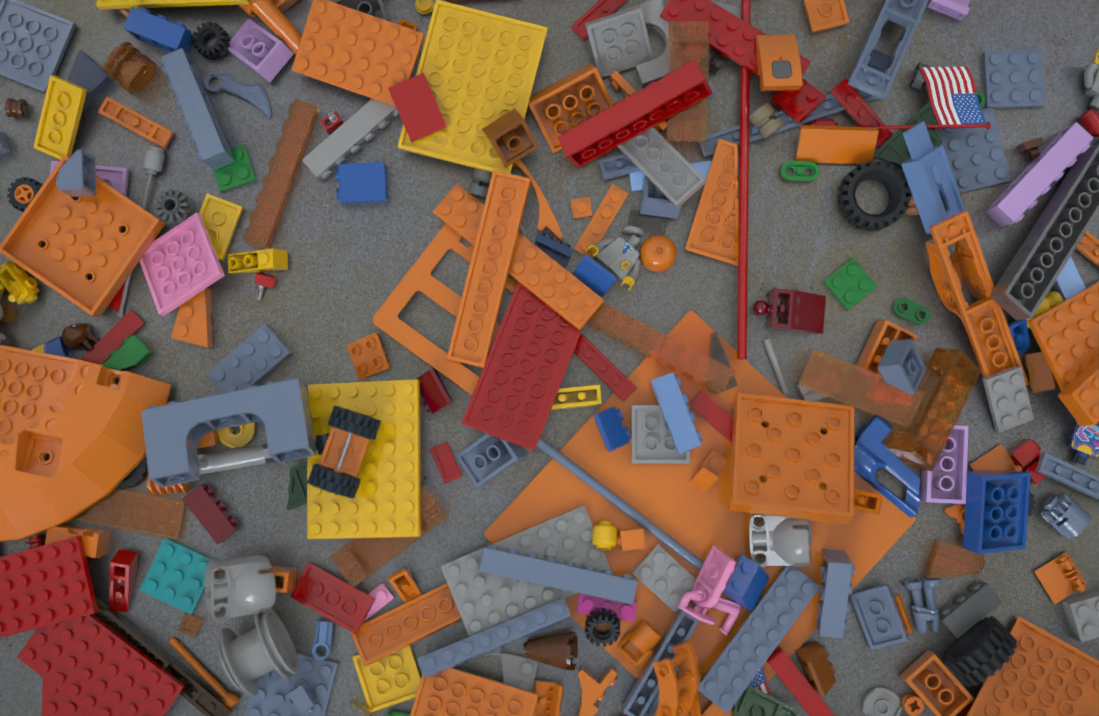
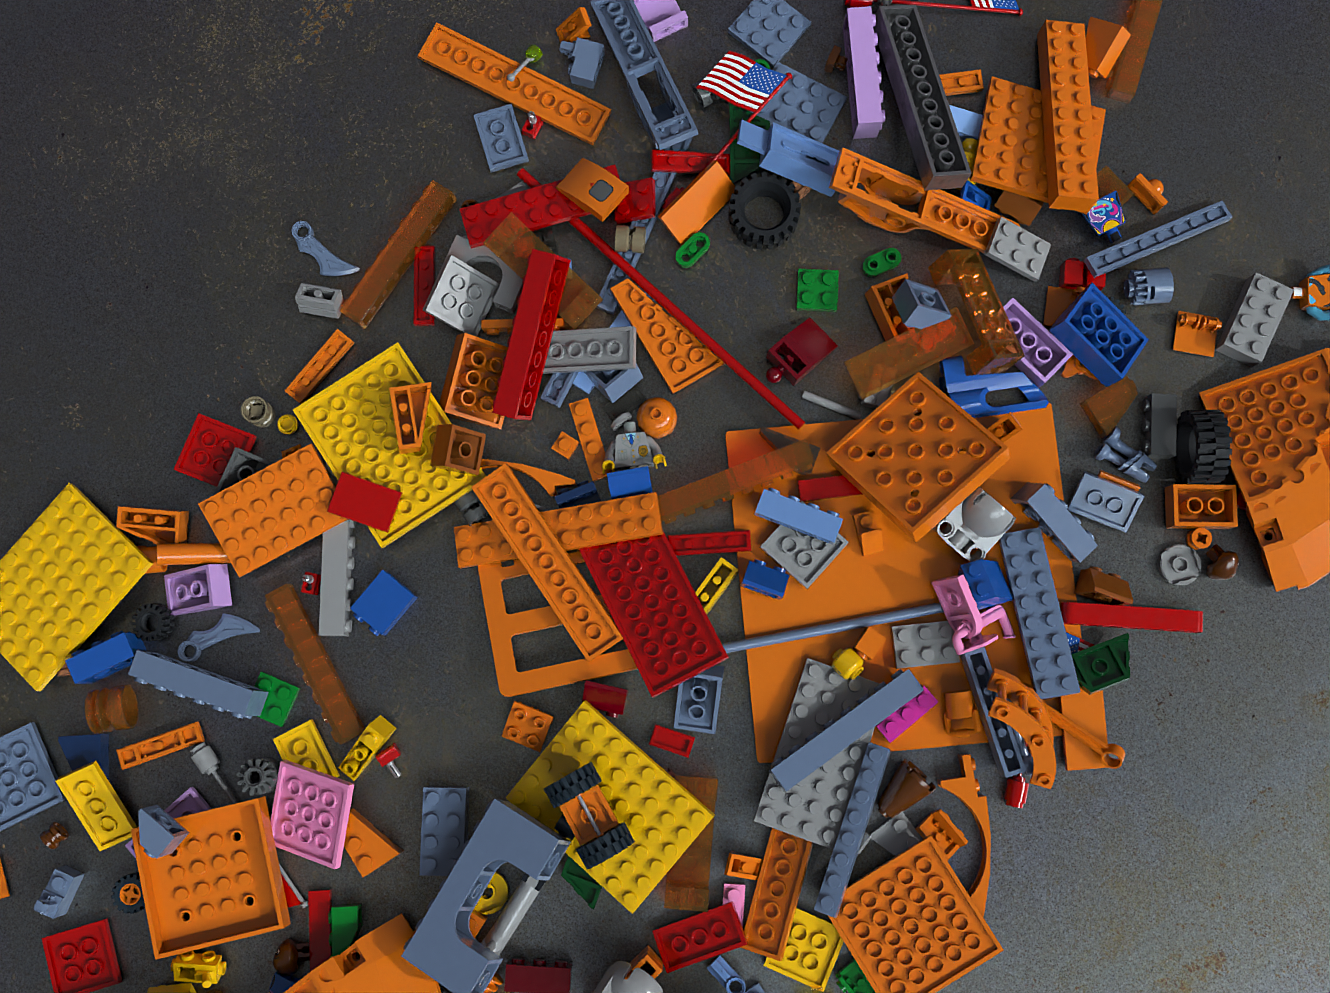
camera: 50 degrees left, 5 degrees down
black tyre [585,608,620,647] -> none
none -> orange wedge [389,382,432,454]

